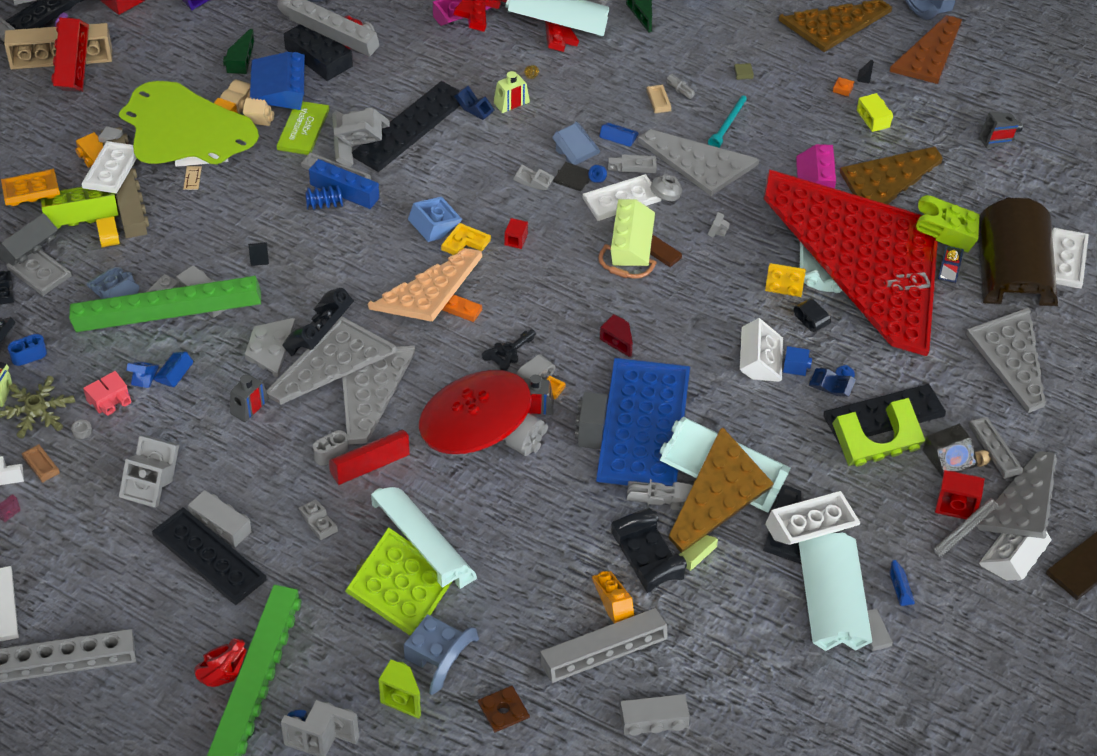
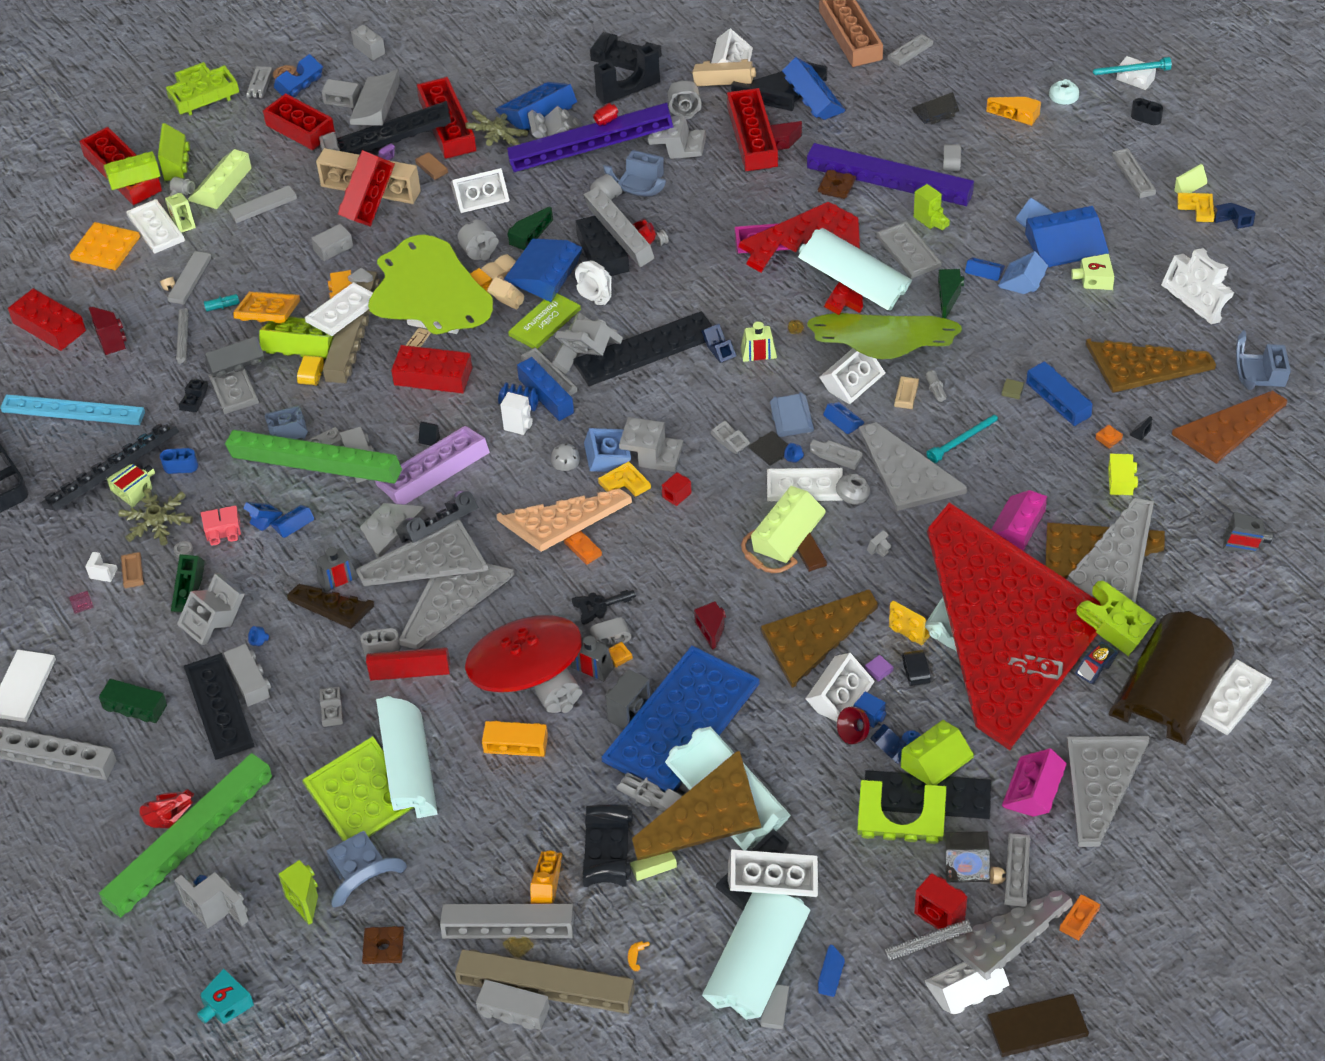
camera: 30 degrees right, 0 degrees up
none -> dark green brick [99,679,167,723]
none -> dark green slope [171,554,205,613]
none -> blue tile [248,626,269,646]
none -> dark brown wing [287,584,374,629]
none -> light grey brick [311,224,353,261]
none -> lavender arch [375,426,490,505]
none -> red brick [391,345,472,394]
none -> medium nougat tile [415,152,448,180]
none -> white slope [451,168,509,213]
none -> dark tan brick [455,949,635,1014]
none -> light grey brick [458,220,499,261]
none -> light orange brick [482,721,548,757]
none -> white brick [501,392,532,435]
none -> clear yellow tile [503,937,534,958]
none -> light grey helmet [551,443,580,471]
none -> white helmet [575,260,612,305]
none -> light grey bracket [619,417,683,472]
none -> light orange piece [628,941,650,971]
none -> pearl gold wing [761,589,878,688]
none -> lime piece [807,313,962,359]
none -> white slope [819,348,885,404]
none -> dark red piece [837,707,870,744]
none -> medium lavender tile [865,655,893,682]
none -> lime slope [901,720,974,786]
none -> dark pink slope [1002,748,1067,817]
none -> blue brick [1026,361,1093,426]
none -> orange plate [1059,894,1101,941]
none -> light grey wing [1066,498,1154,603]

